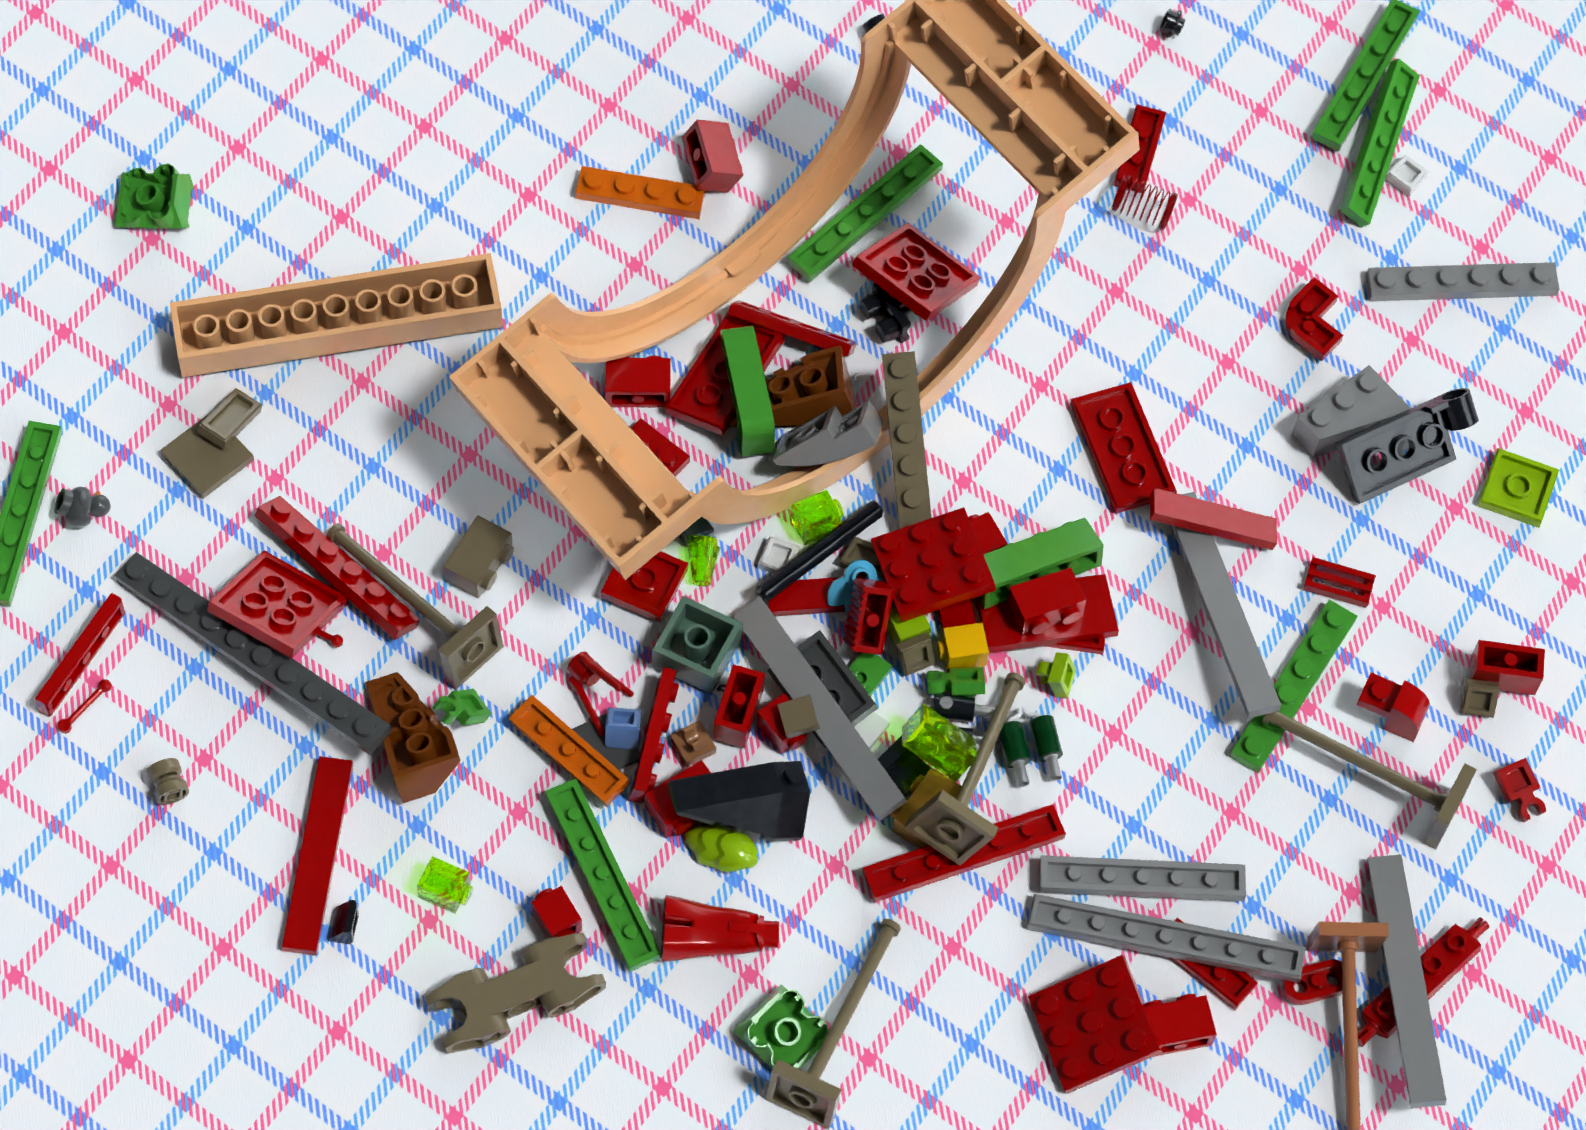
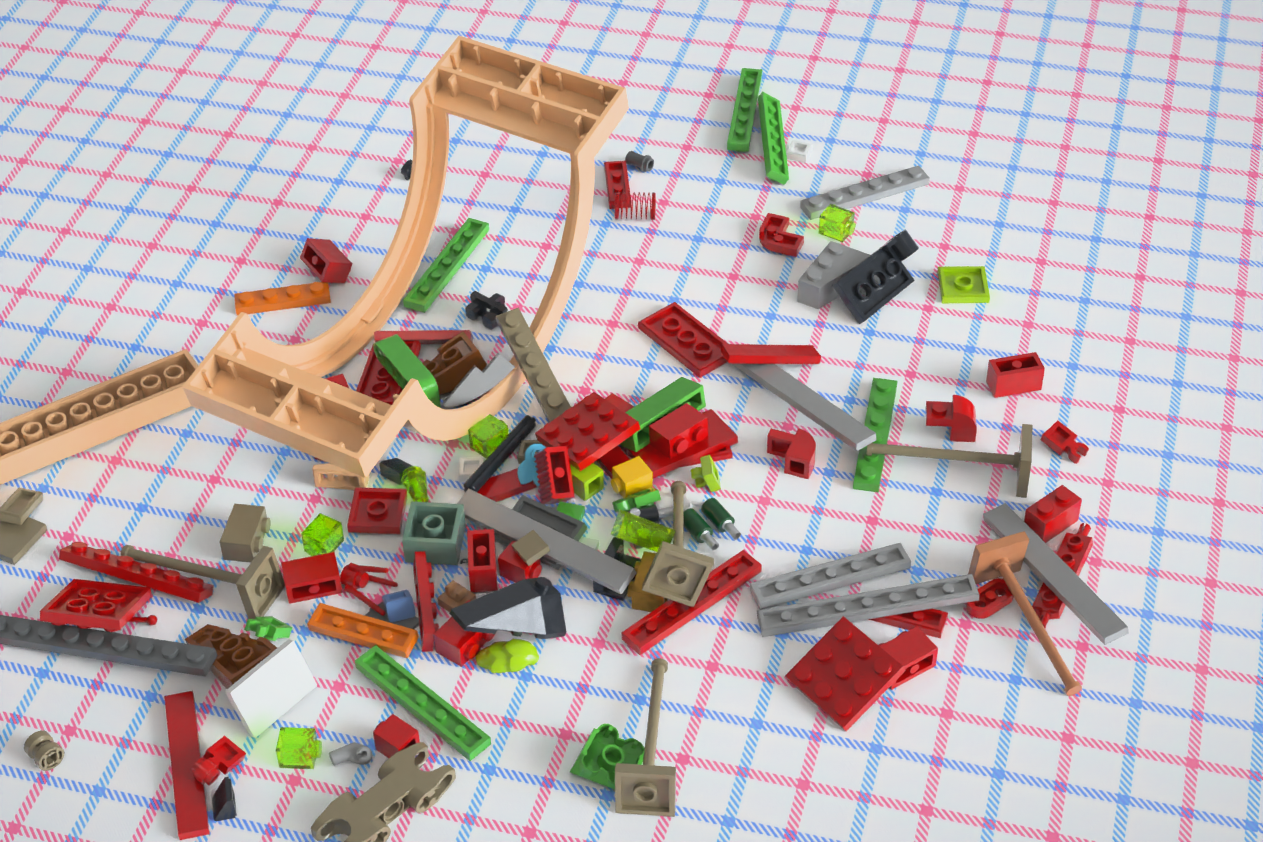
camera: 15 degrees left, 20 degrees down
red piece [661,895,779,962] -> none
red plate [852,222,981,321] -> none
dark tan tile [896,632,935,676] -> none
red tile [1303,557,1376,608] -> none
dark tan tile [1460,678,1500,718] -> none
none -> red plate [191,736,246,786]
none -> white tile [225,639,317,738]
none -> red brick [281,552,343,604]
none -> clear neon green brick [301,513,344,556]
none -> light grey arm [329,742,373,766]
none -> dark grey pin [625,151,654,172]
none -> red brick [767,428,816,480]
none -> clear neon green brick [818,203,856,243]
none -> red brick [1024,484,1082,543]

